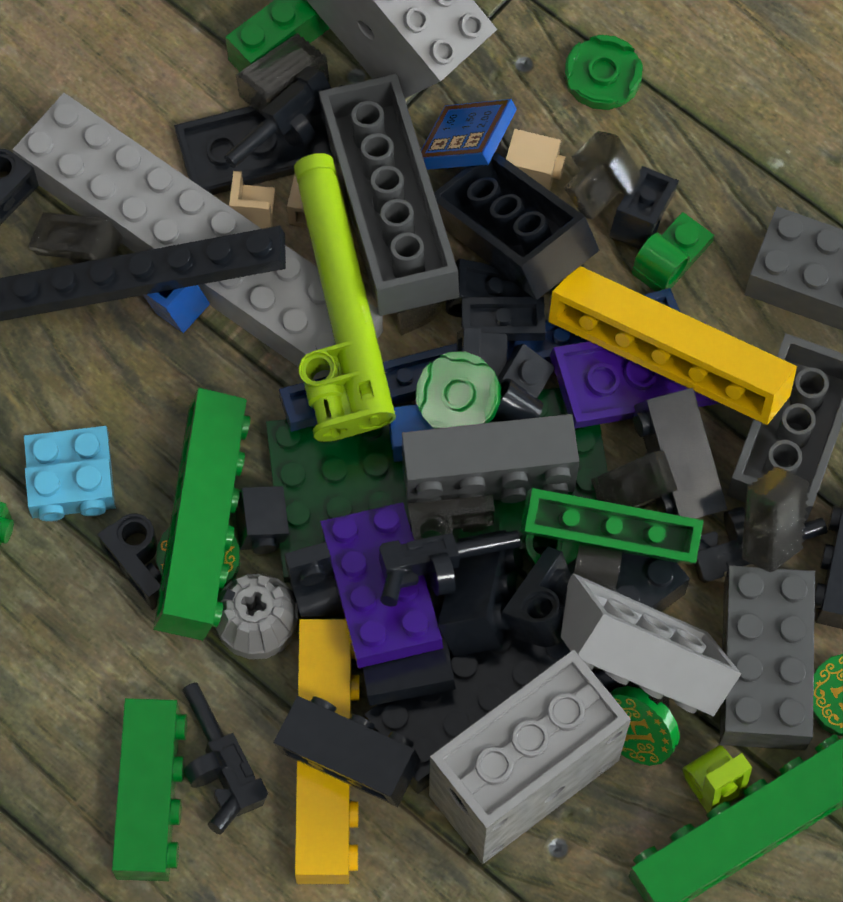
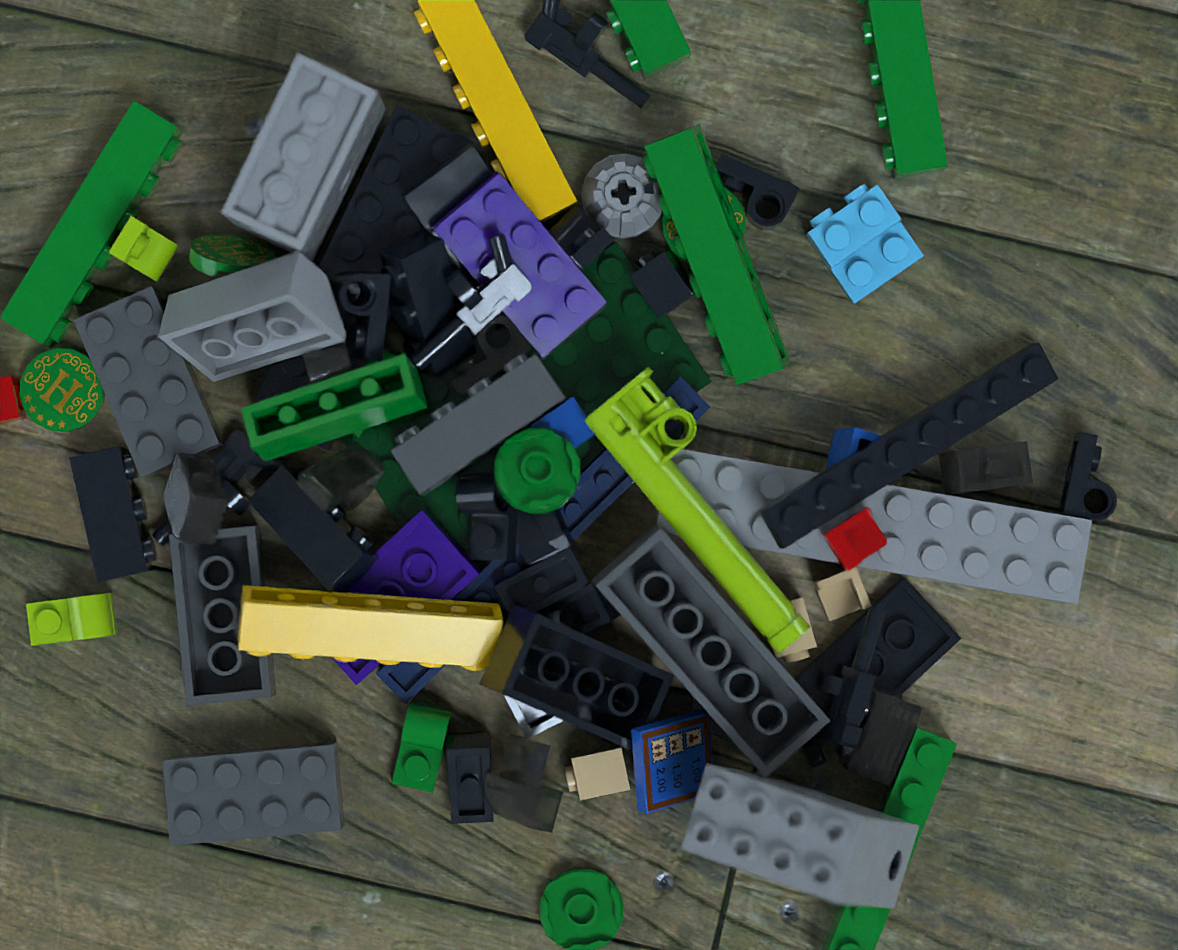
camera: 150 degrees right, 20 degrees up
black brick [273,696,421,807] -> none
none -> red panel [822,507,887,571]

